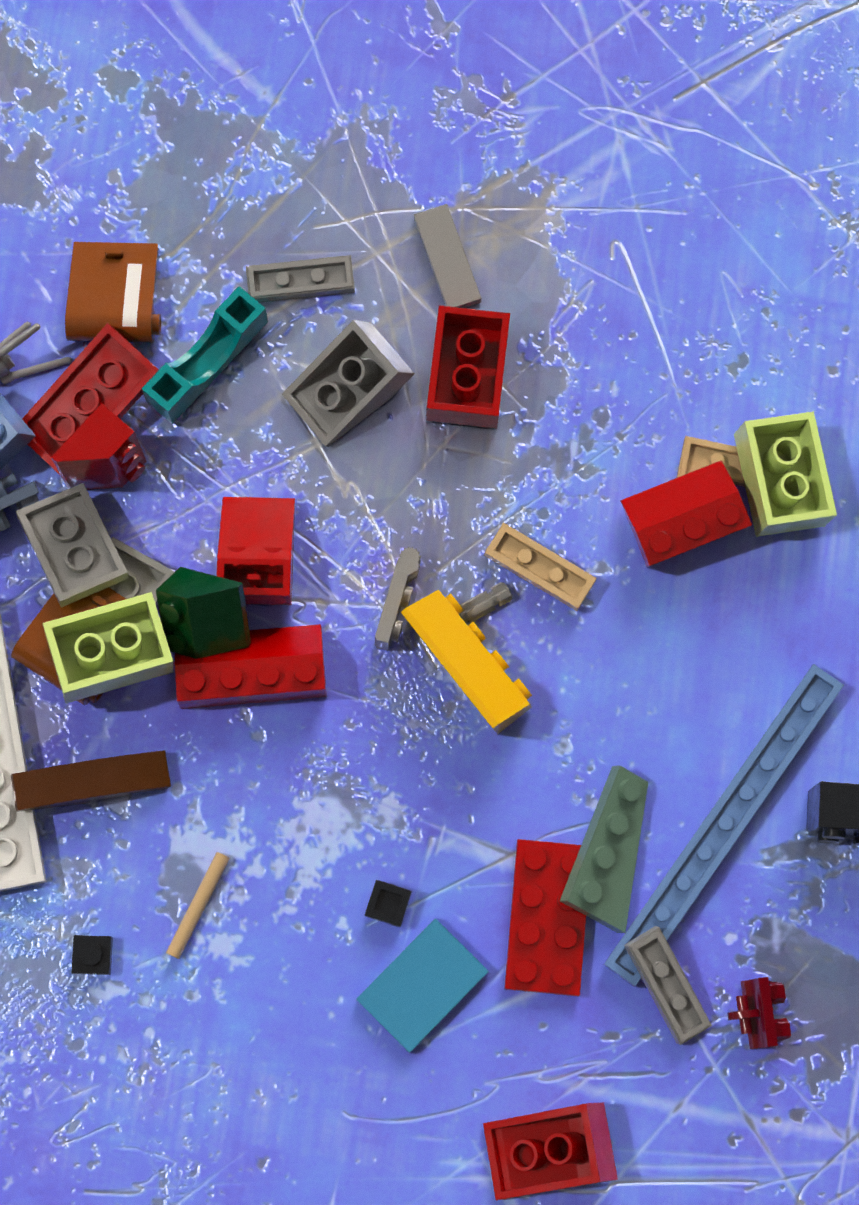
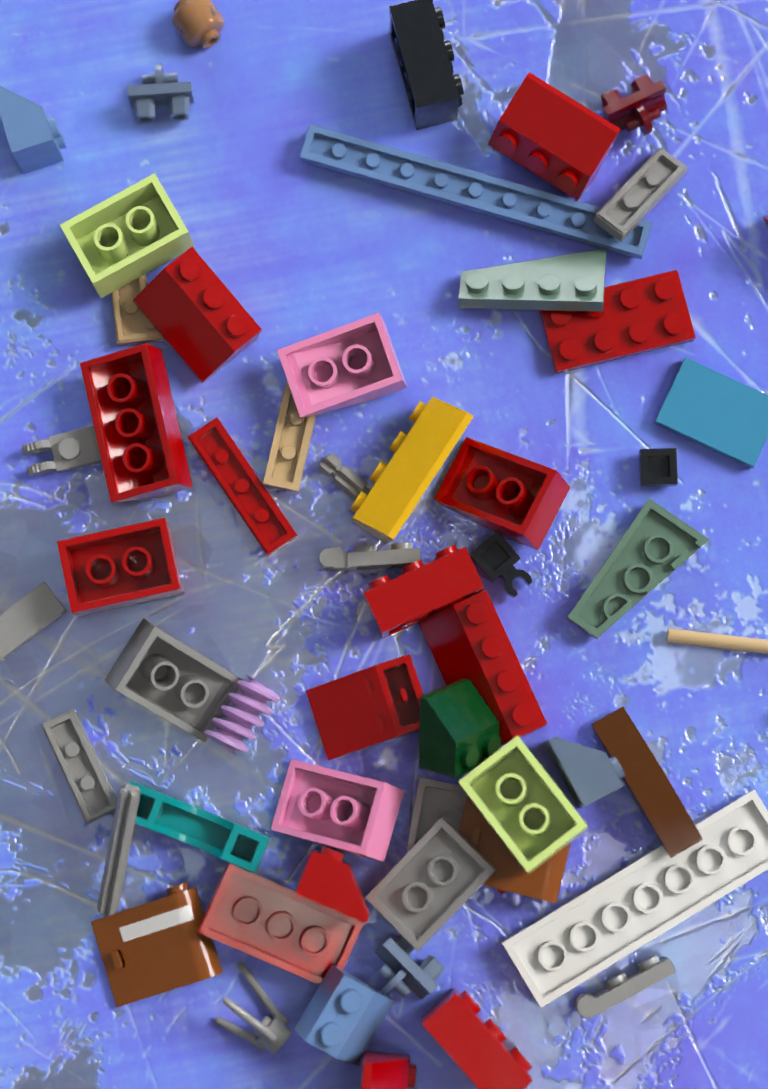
camera: 105 degrees left, 5 degrees up
none -> light grey hinge [22,425,102,477]
none -> red slope [80,343,193,503]
none -> light grey axle [97,784,141,916]
none -> red tile [187,417,298,556]
none -> lavender piece [204,674,280,755]
none -> bright pink slope [270,759,404,862]
none -> bright pink slope [277,313,408,419]
none -> red brick [364,545,484,639]
none -> red slope [434,437,570,550]
none -> black plate [469,531,532,598]
none -> red slope [488,72,621,201]
none -> sand blue slope [544,737,625,808]
none -> sand green wing [566,499,709,639]

